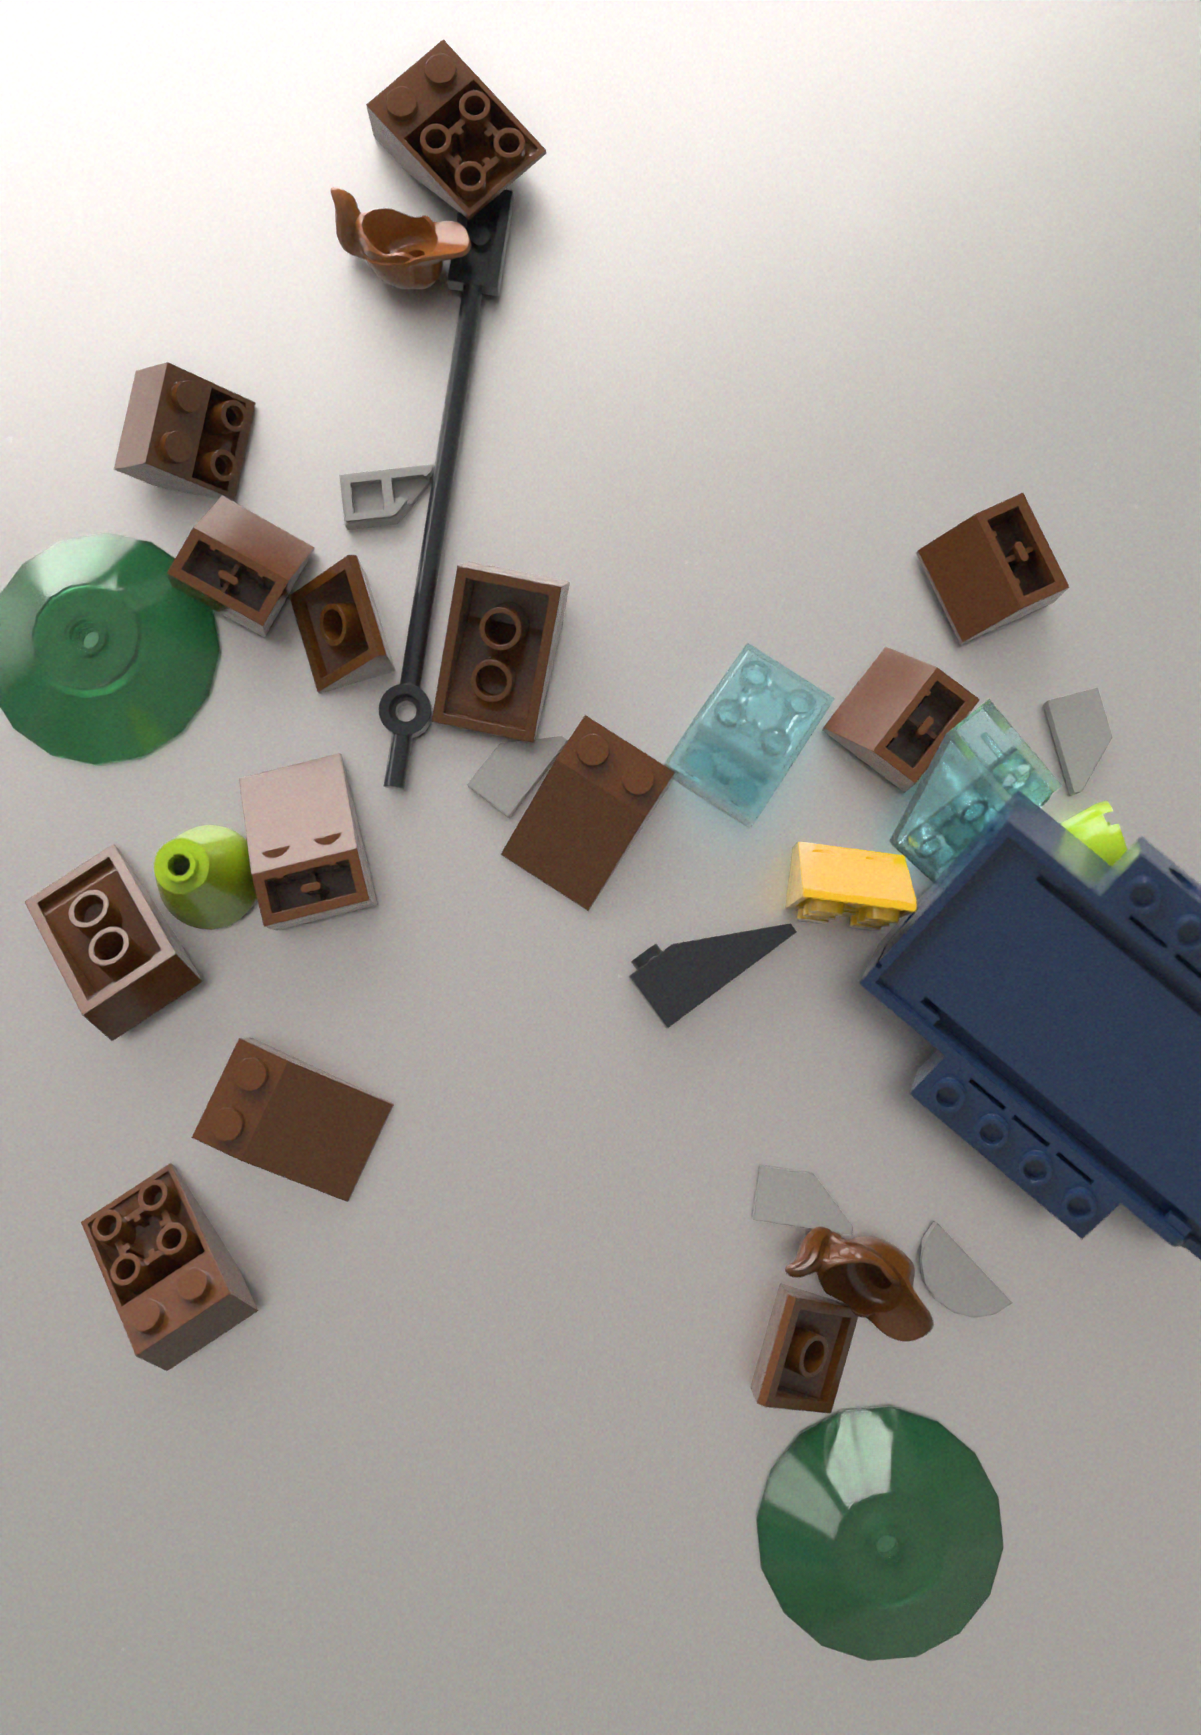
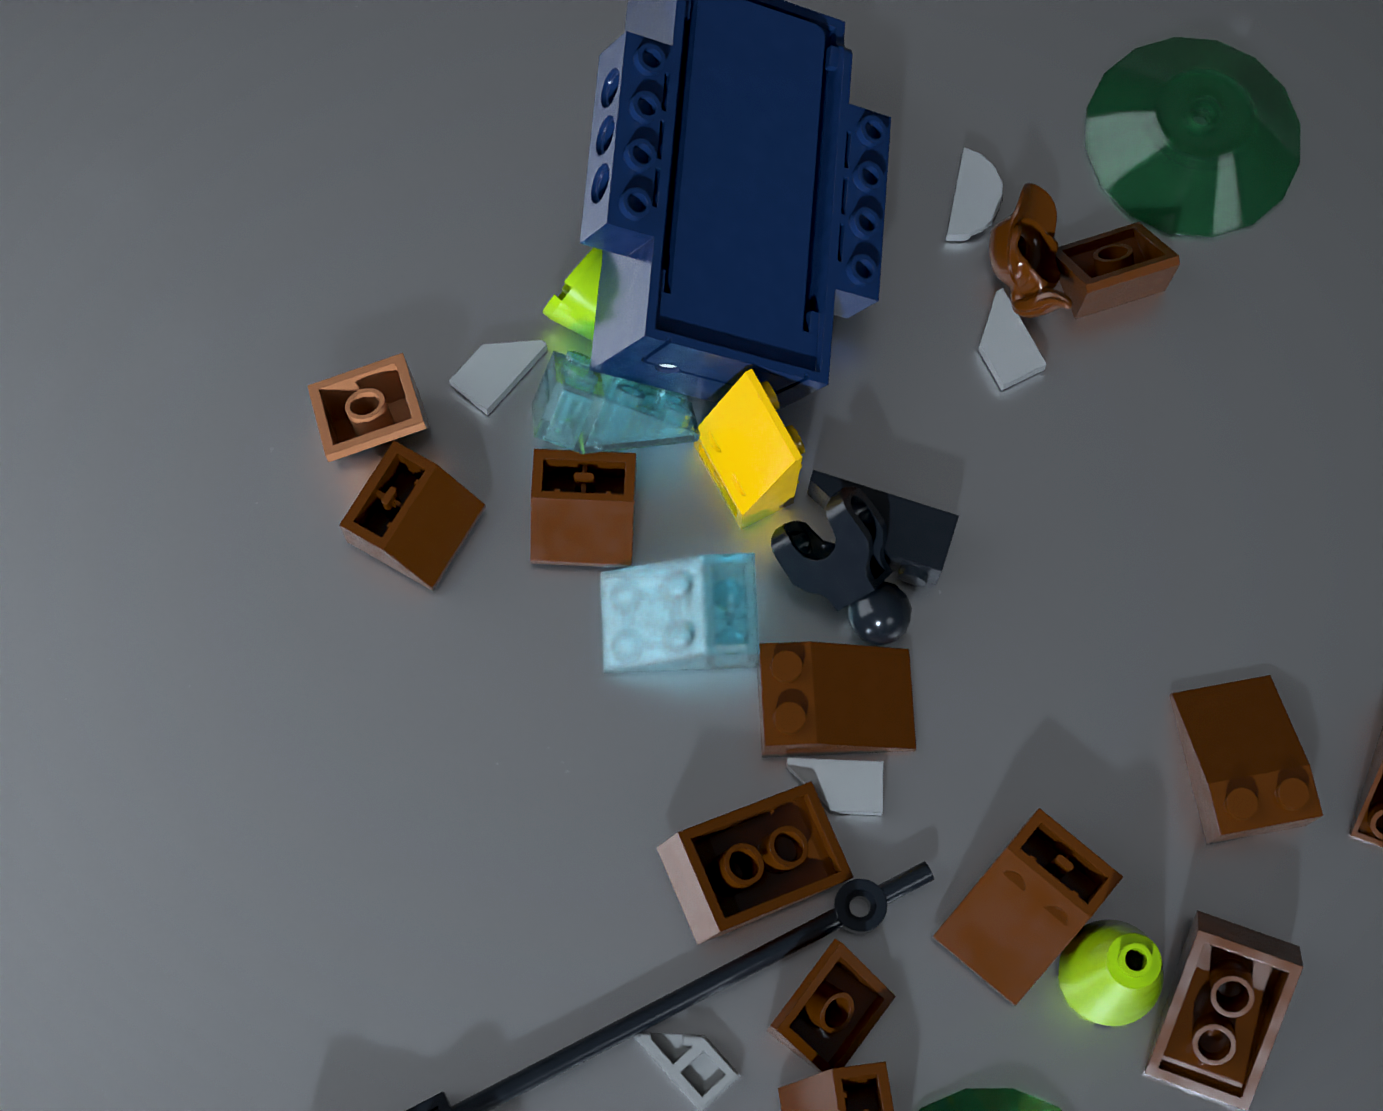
camera: 130 degrees left, 10 degrees down
none -> nougat slope [307,353,430,462]
none -> black piece [771,486,912,645]

